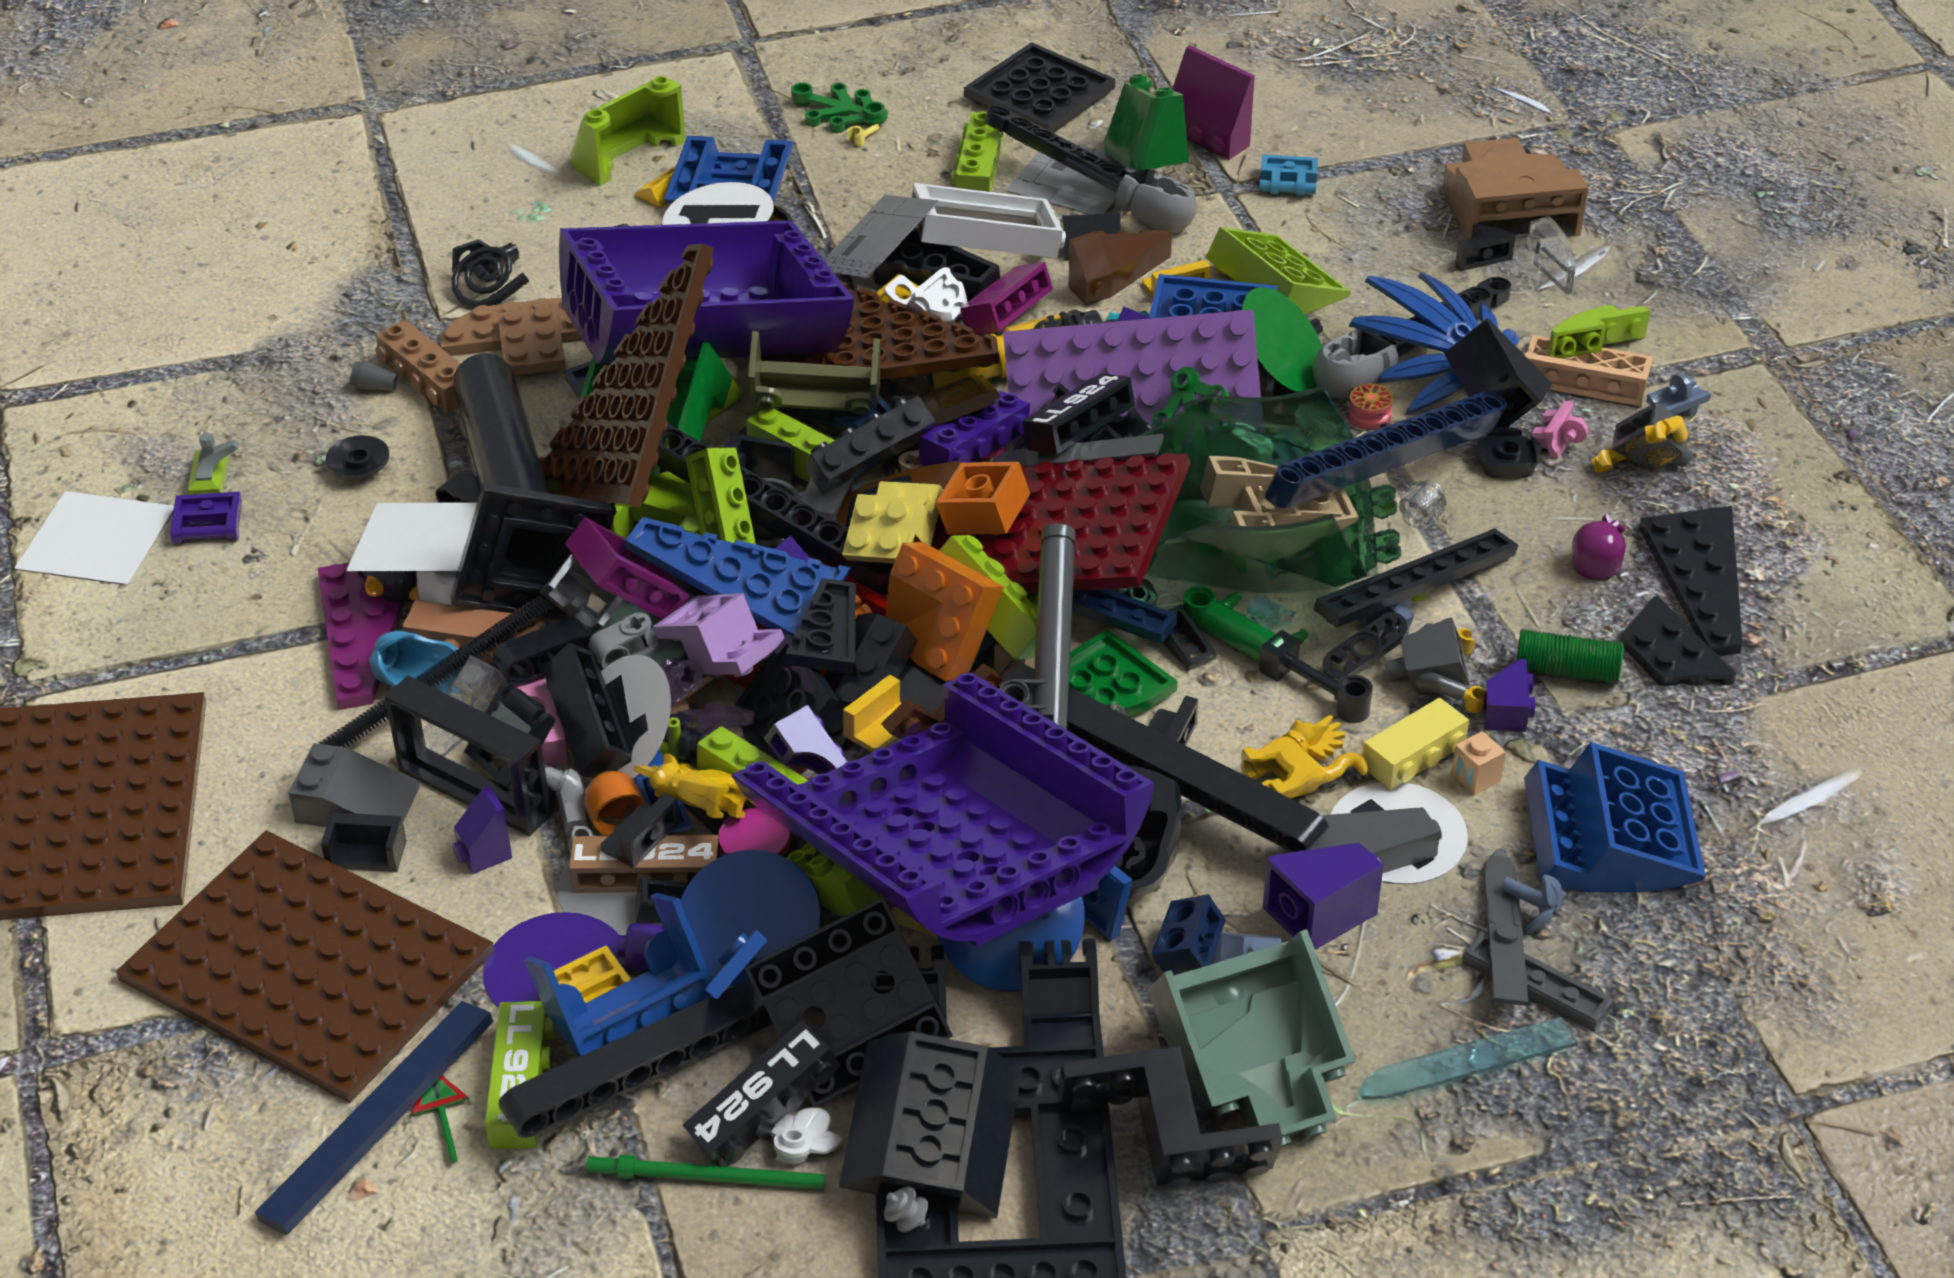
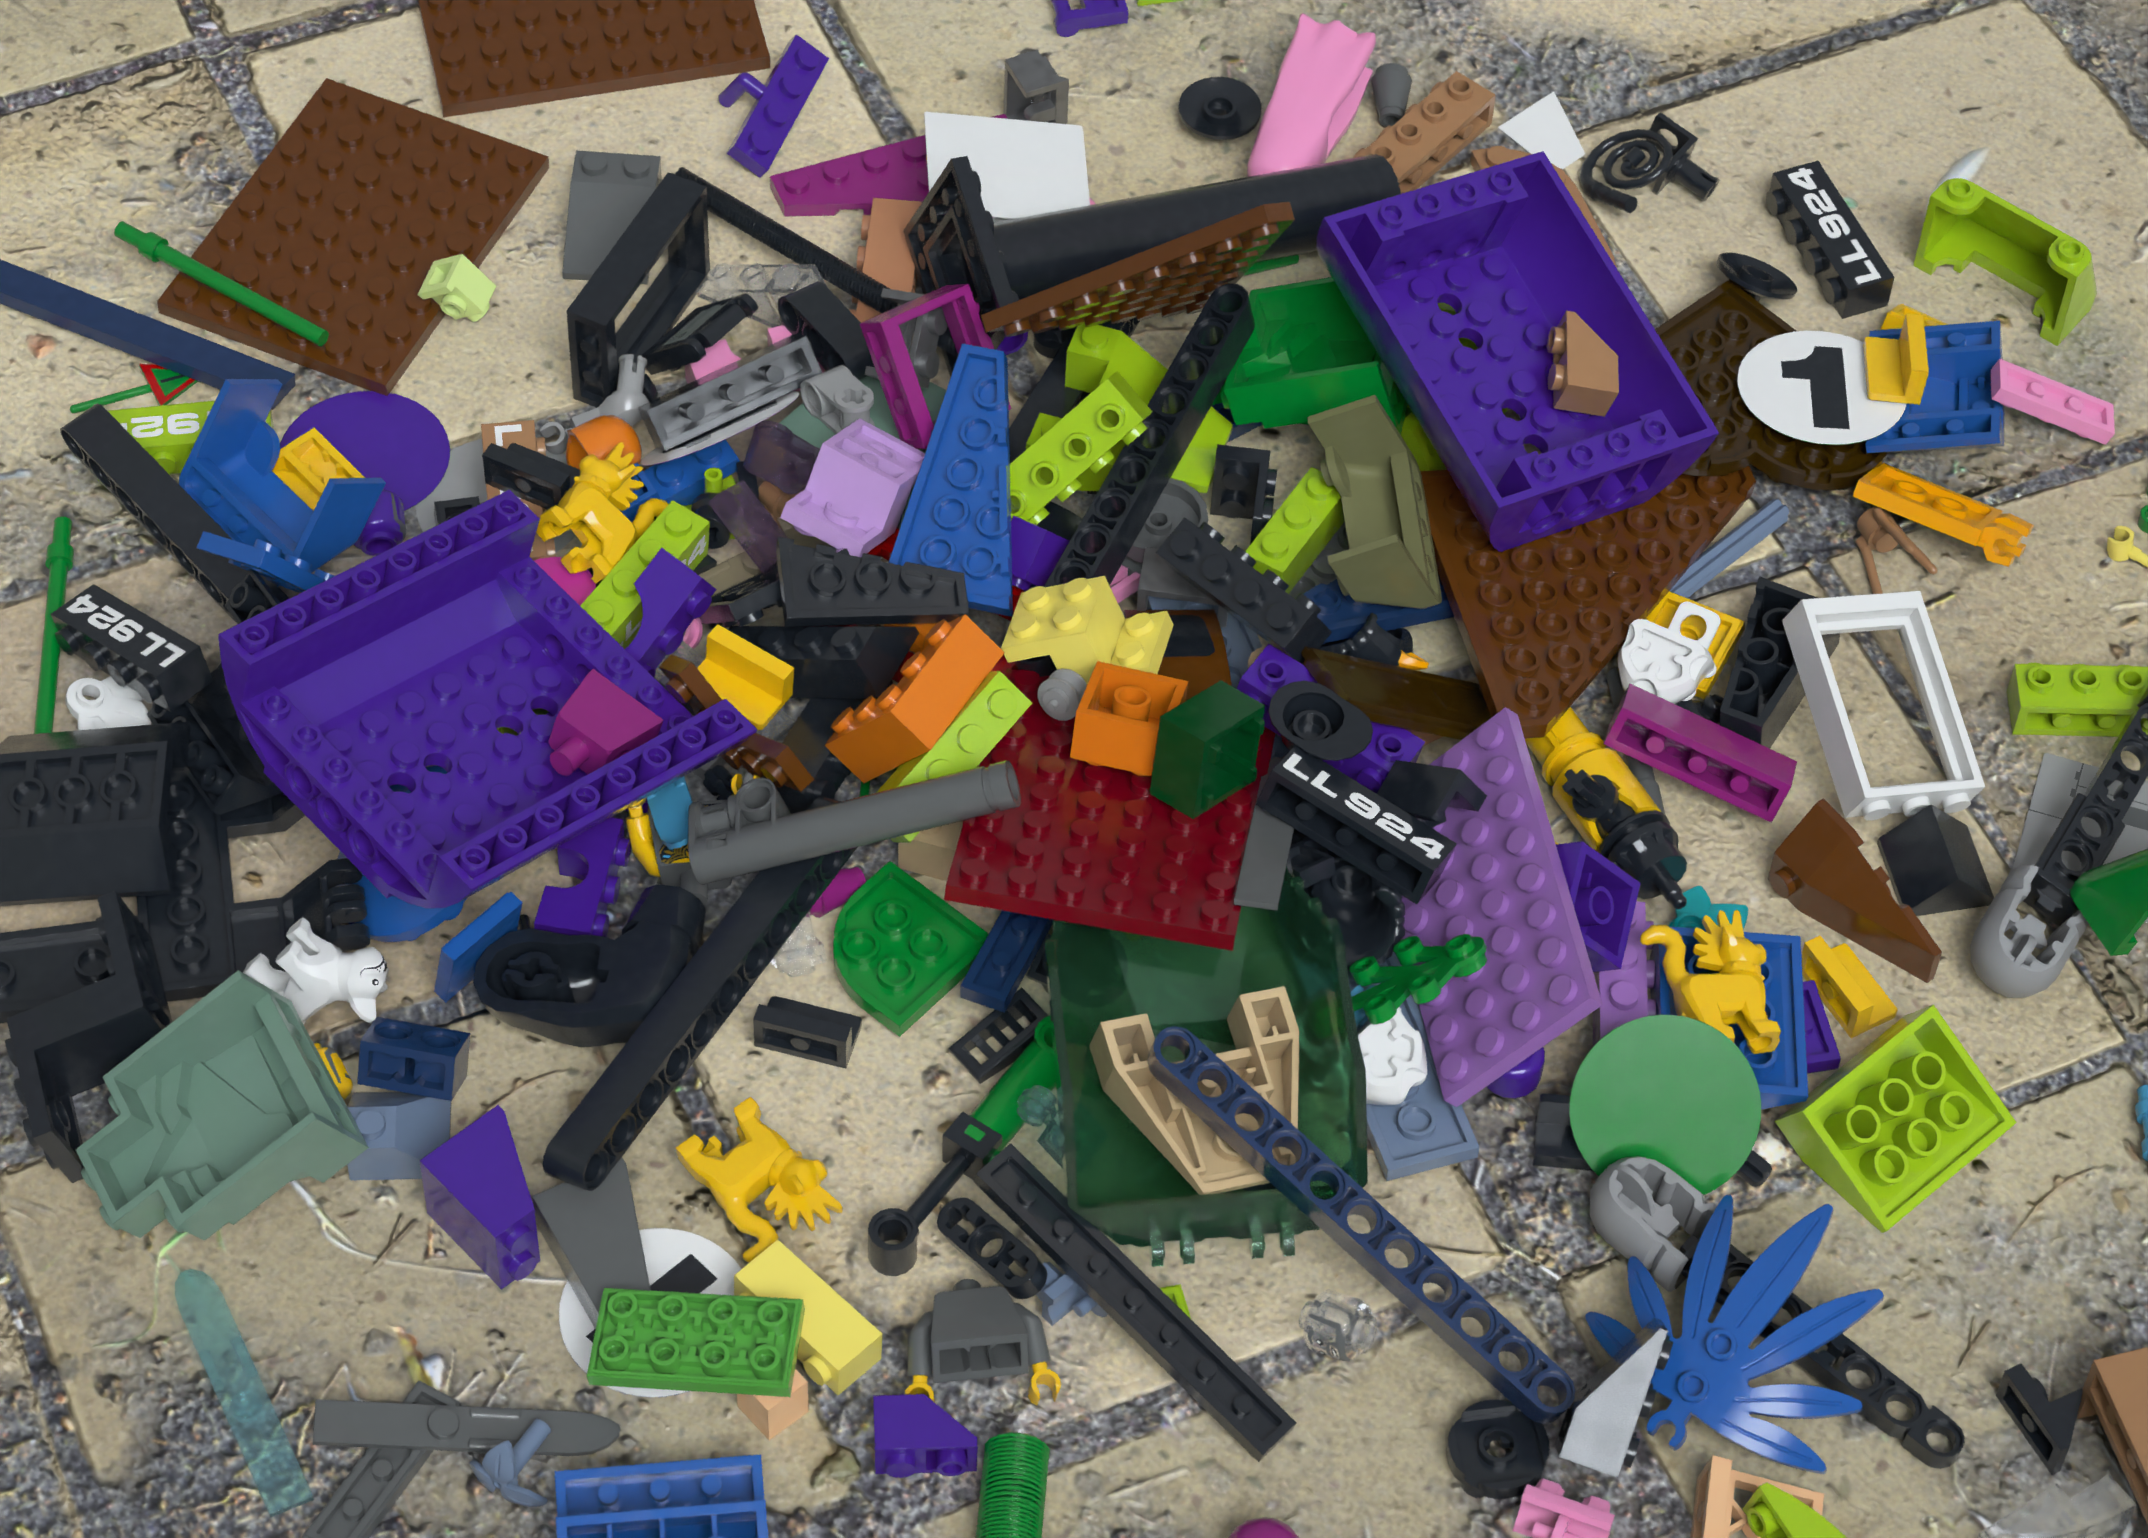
camera: 80 degrees right, 10 degrees up
black panel [321,812,407,872] -> none
dark azure hair [369,630,467,696] -> none
dark purple slope [452,786,512,874] -> none
light grey sticker [824,195,939,278] -> none
coral wheel [1348,384,1393,430] -> none
none -> green bar [114,221,329,347]
none -> white animal [243,917,389,1024]
none -> yellowish green brick [418,254,496,322]
none -> magenta torso [548,669,663,776]
none -> bright green tile [587,1288,805,1397]
none -> dark purple plate [718,34,829,178]
none -> flat silver window [1004,49,1069,124]
none -> light grey wheel [1038,669,1087,721]
none -> dark green container [1149,680,1265,819]
none -> bright pink piece [1247,14,1376,177]
none -> black piece [1268,681,1373,761]
none -> black panel [1377,760,1487,822]
none -> white sticker [1498,91,1585,170]
none -> medium nougat slope [1547,311,1619,417]
none -> yellow animal [1640,910,1781,1054]
none -> black brick [1766,161,1895,319]
none -> light orange tile [1853,463,2034,567]
none -> medium nougat plant [1855,506,1938,594]
none -> yellow panel [1863,313,1929,405]
none -> bright pink plate [1991,359,2115,445]

